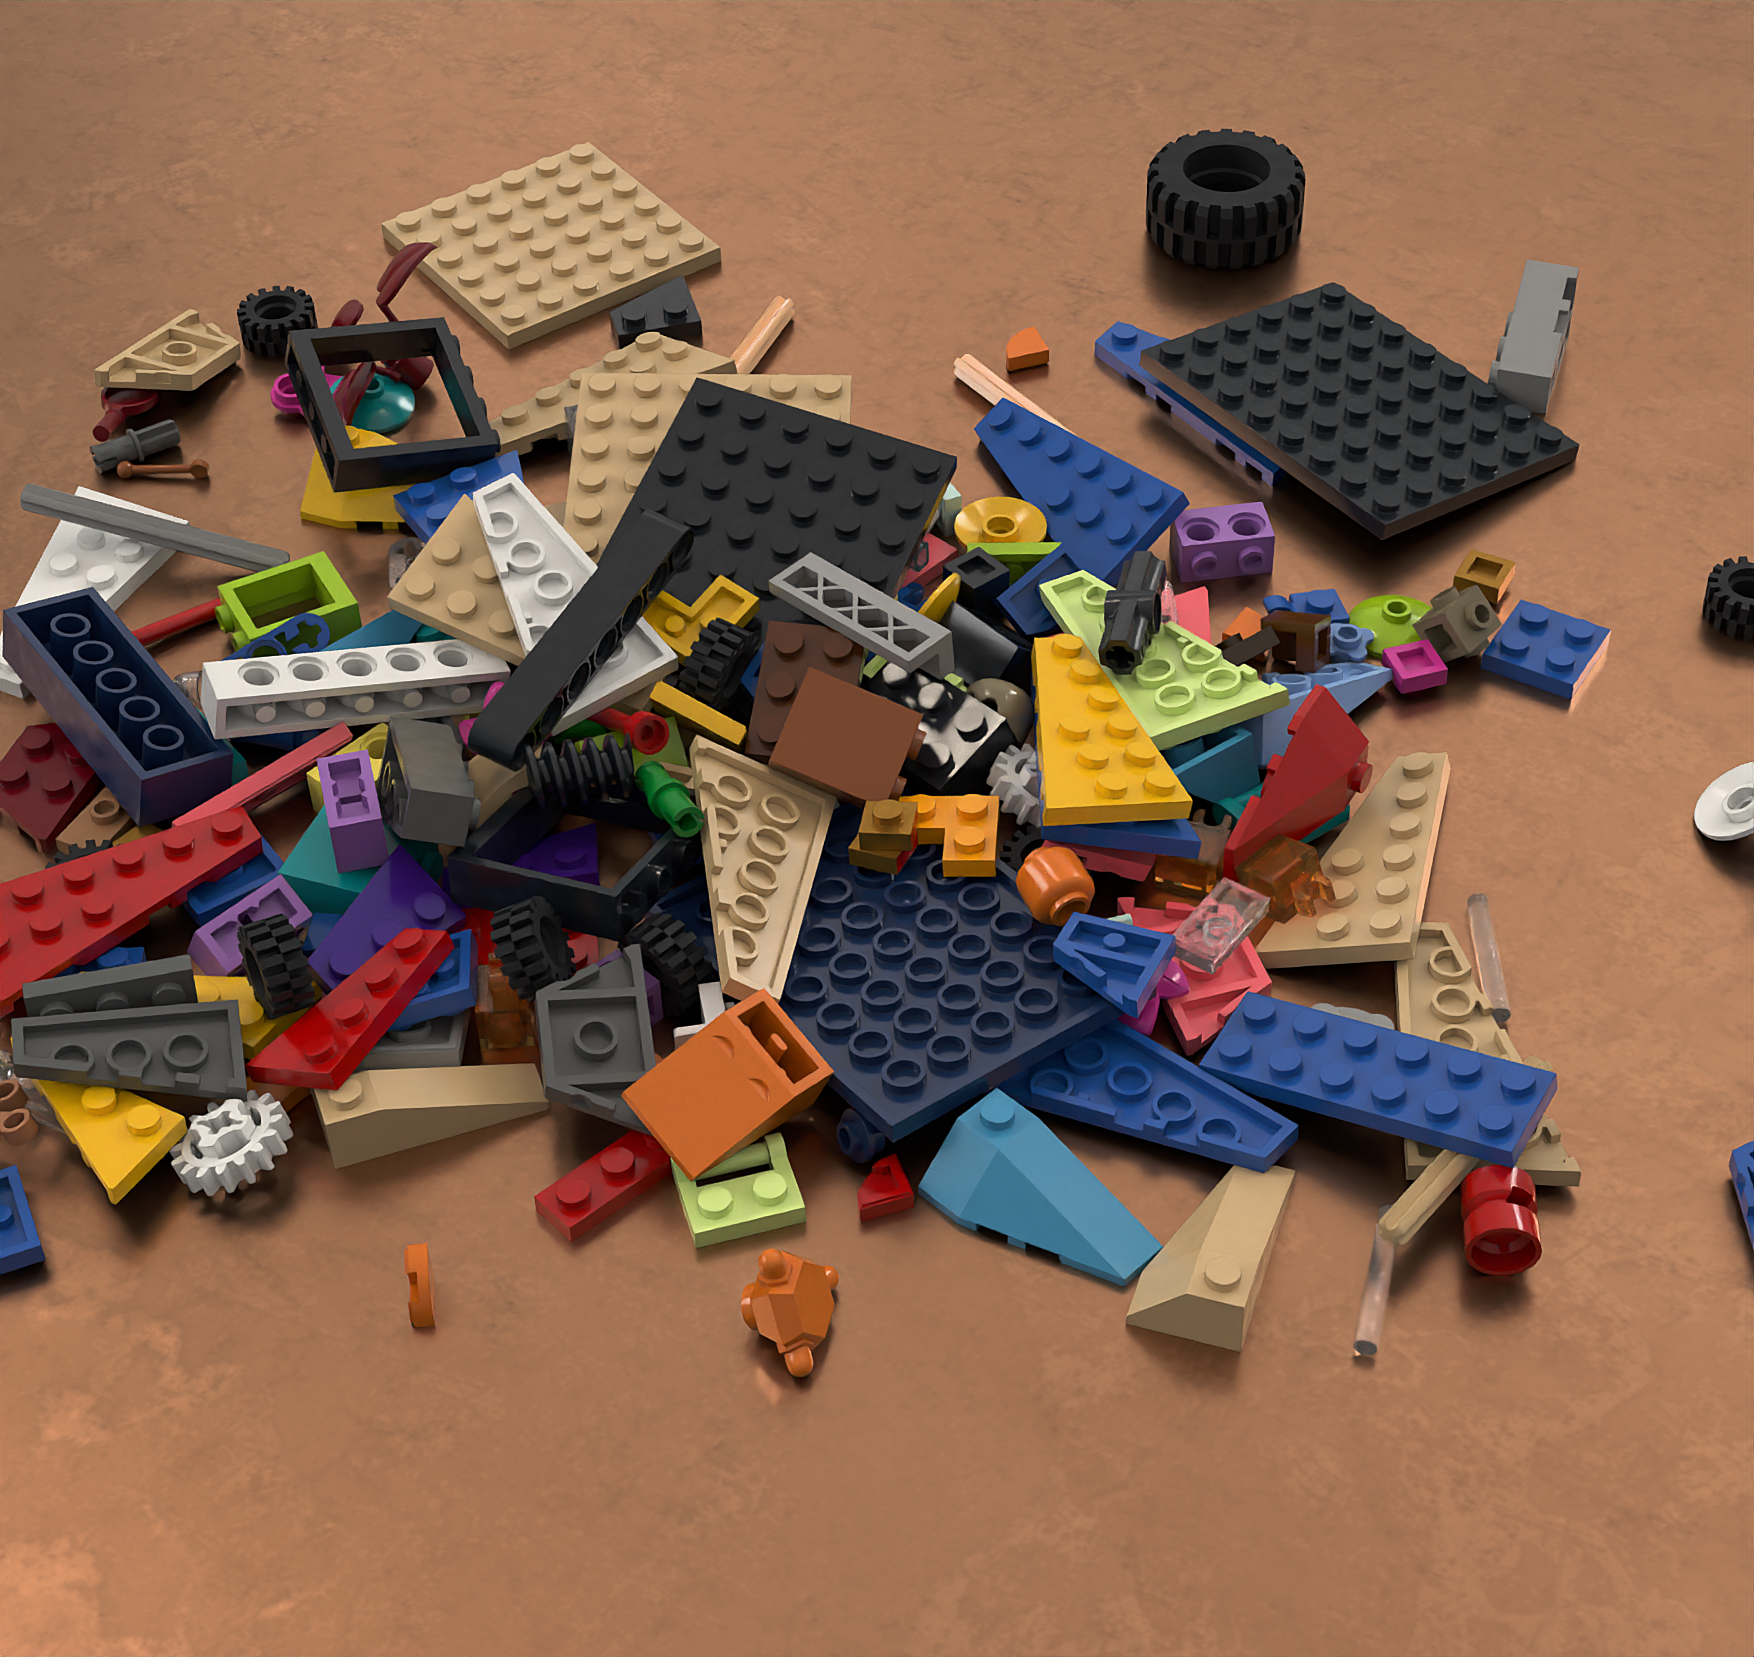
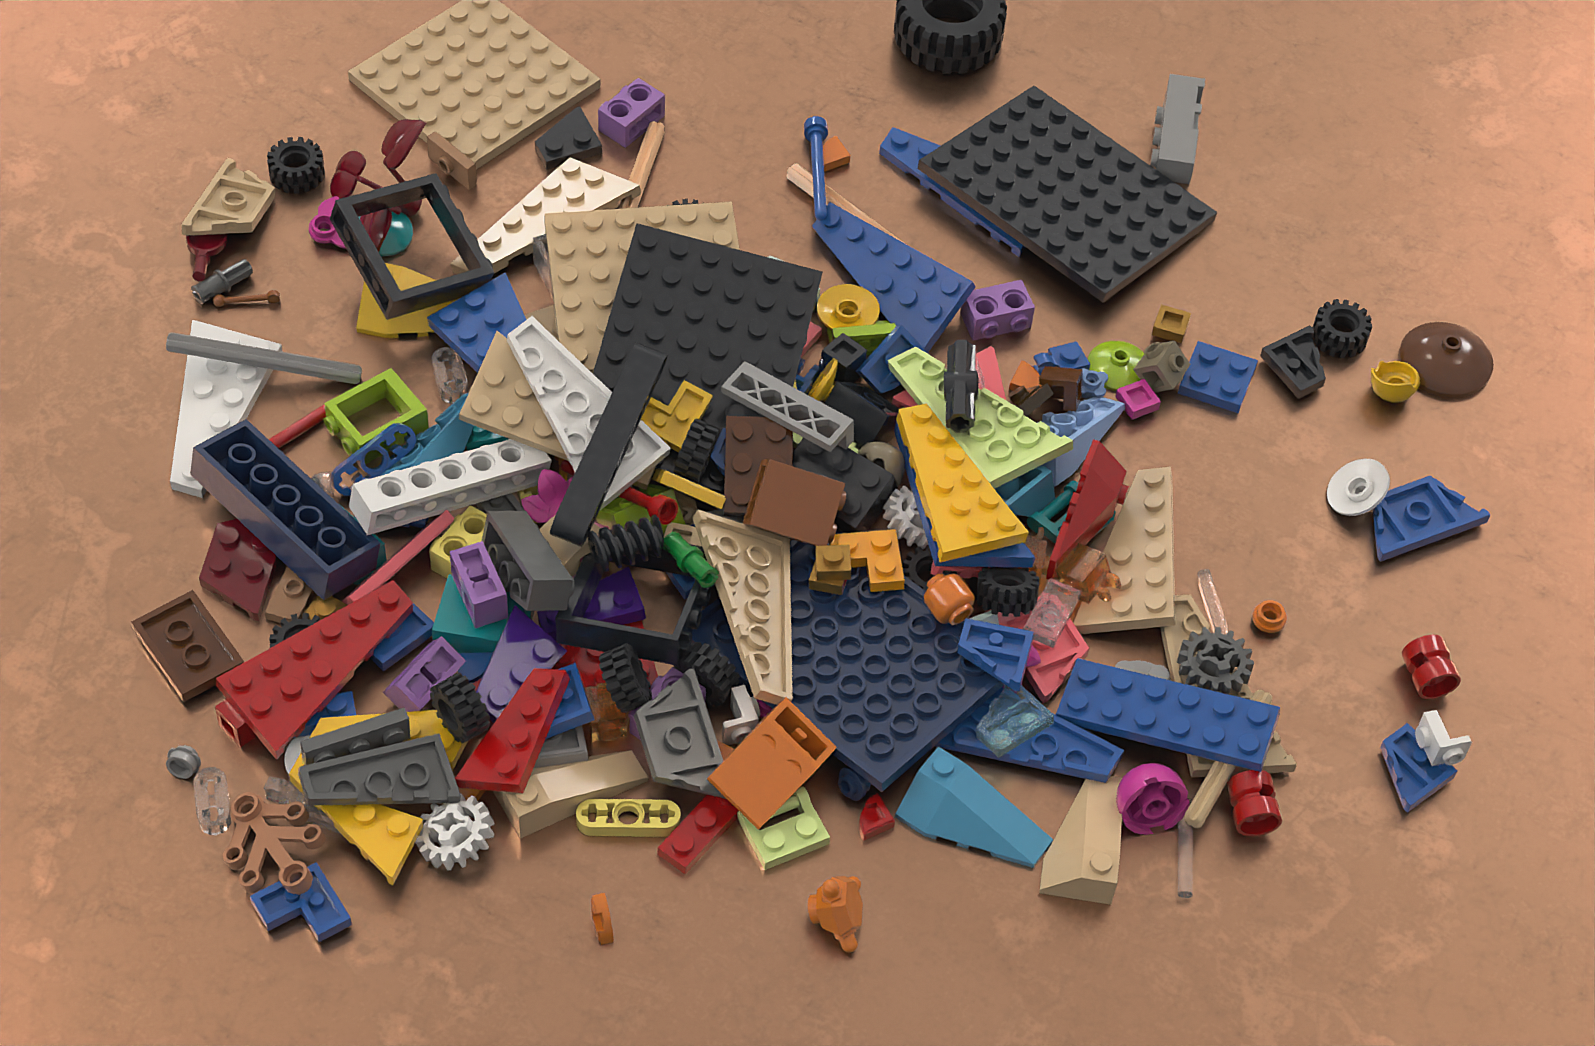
camera: 15 degrees left, 10 degrees up
none -> medium nougat plate [427,131,477,190]
none -> light yellow beam [576,799,681,837]
none -> medium lavender brick [598,78,665,148]
none -> blue piece [804,116,828,221]
none -> black tyre [976,567,1039,617]
none -> clear light blue wing [976,685,1054,758]
none -> dark pink cylinder [1116,763,1190,835]
none -> dark grey gear [1177,627,1254,694]
none -> orange plate [1252,600,1287,633]
none -> black wing [1260,325,1326,399]

